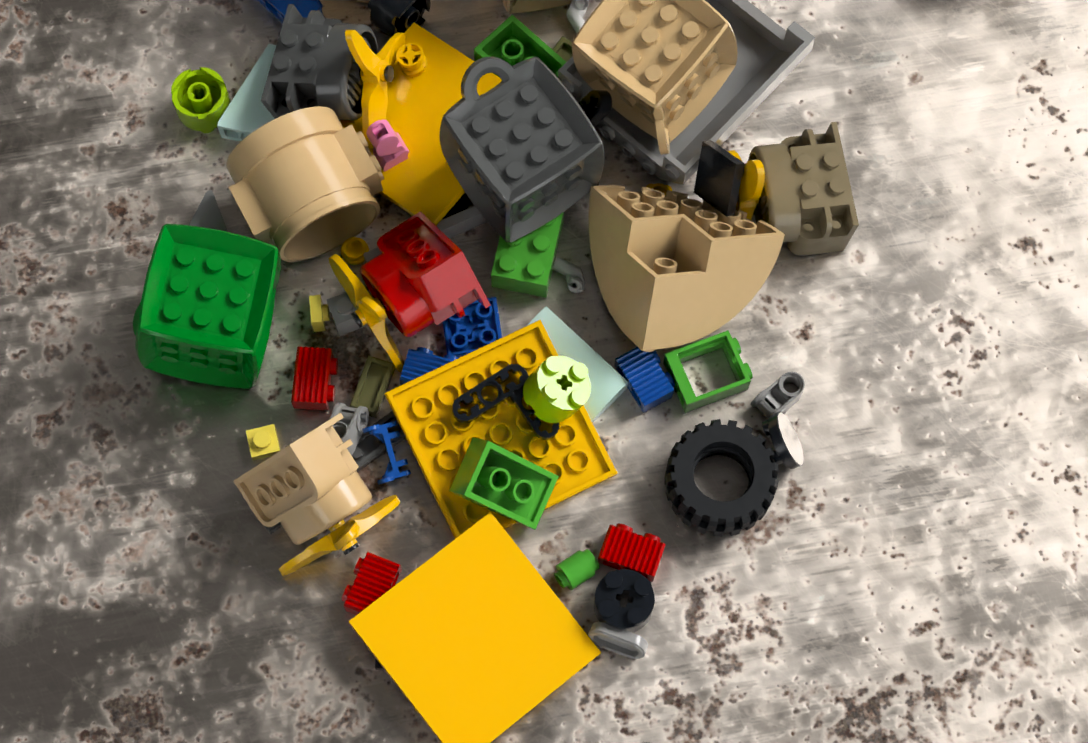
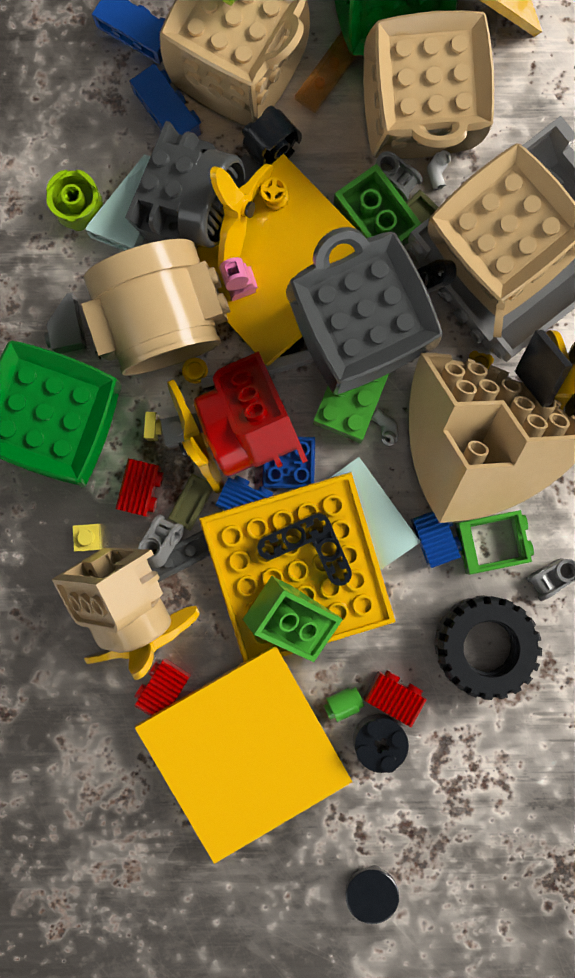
camera: 15 degrees right, 15 degrees up
blue piece [362,421,411,485] -> none
brick [523,356,591,423] -> none
light grey tile [588,622,648,659] -> none
black tile [762,412,804,469] -> none
none -> light grey piece [375,151,423,201]

